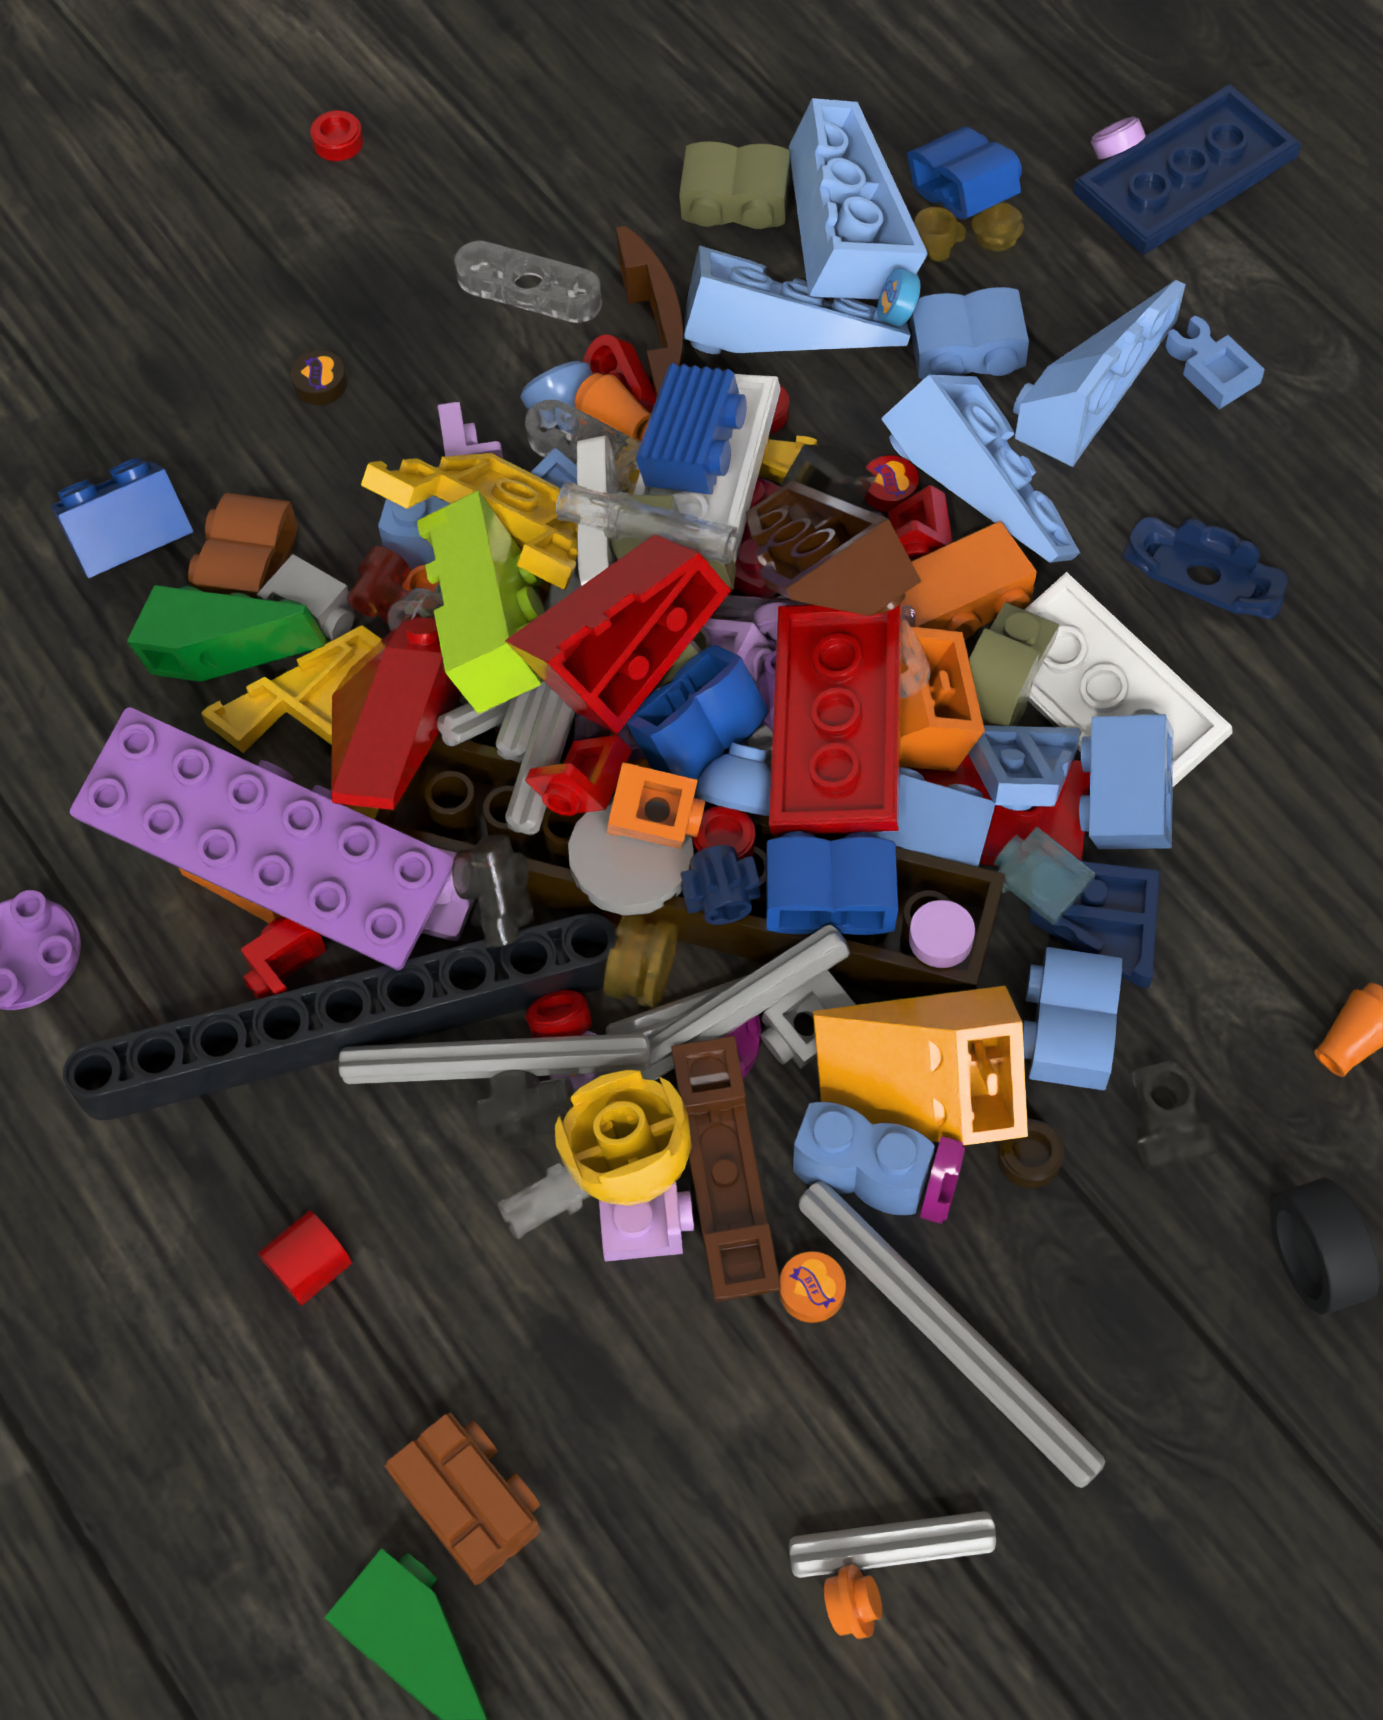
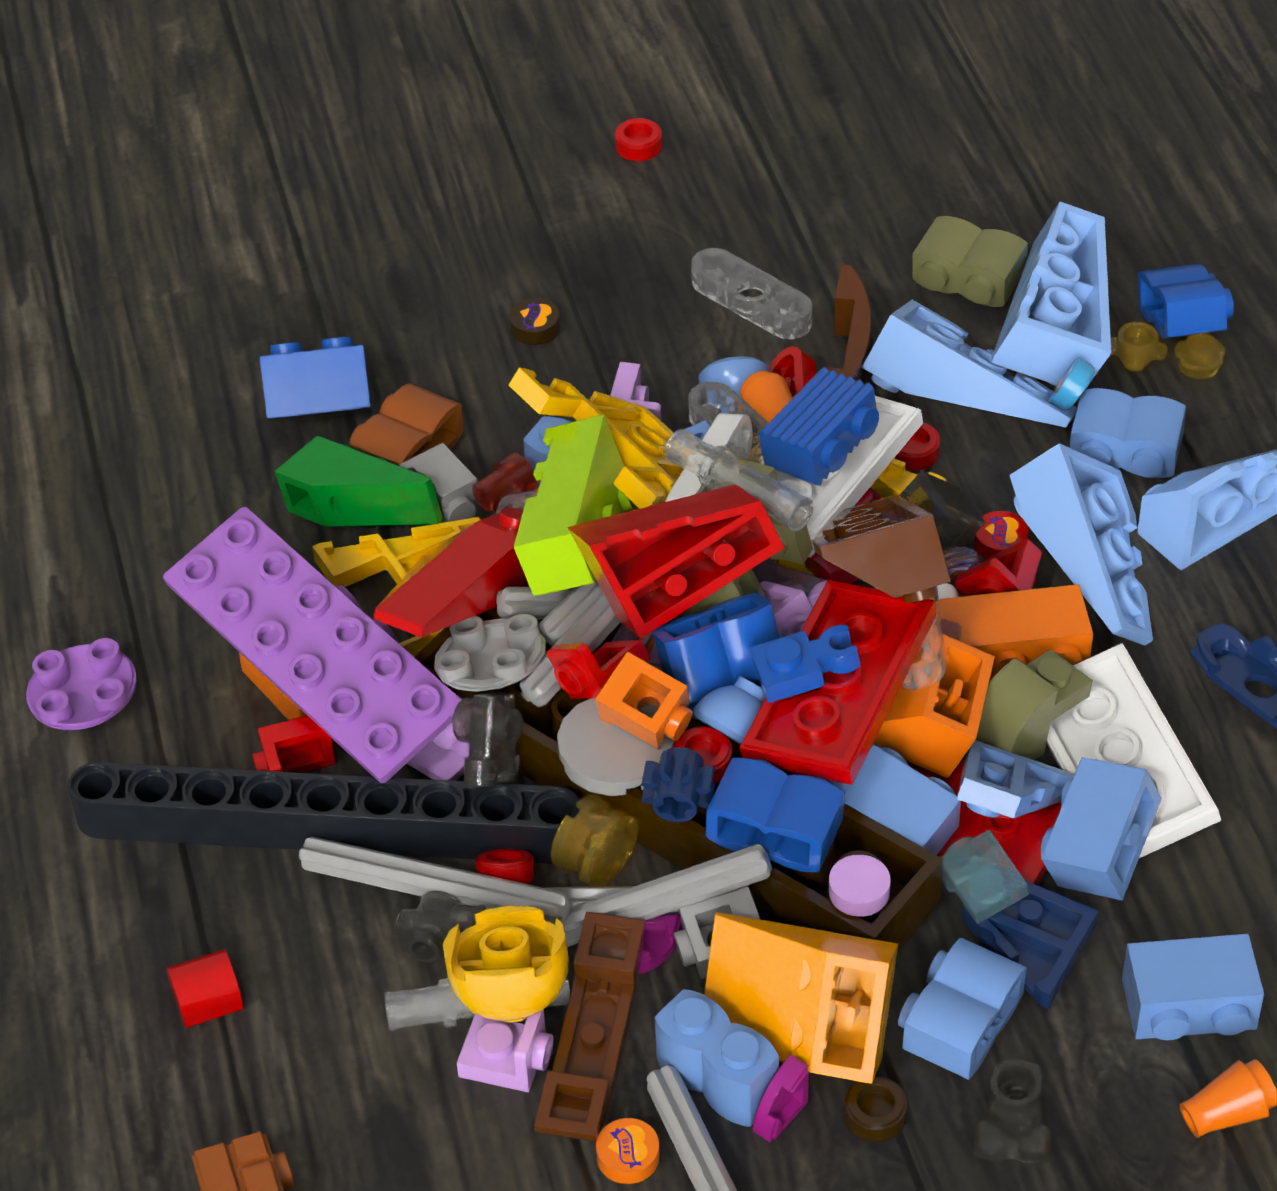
camera: 20 degrees right, 15 degrees down
none -> light grey dish [434,614,546,692]
none -> blue plate [749,625,861,703]
none -> medium blue brick [1122,934,1264,1040]

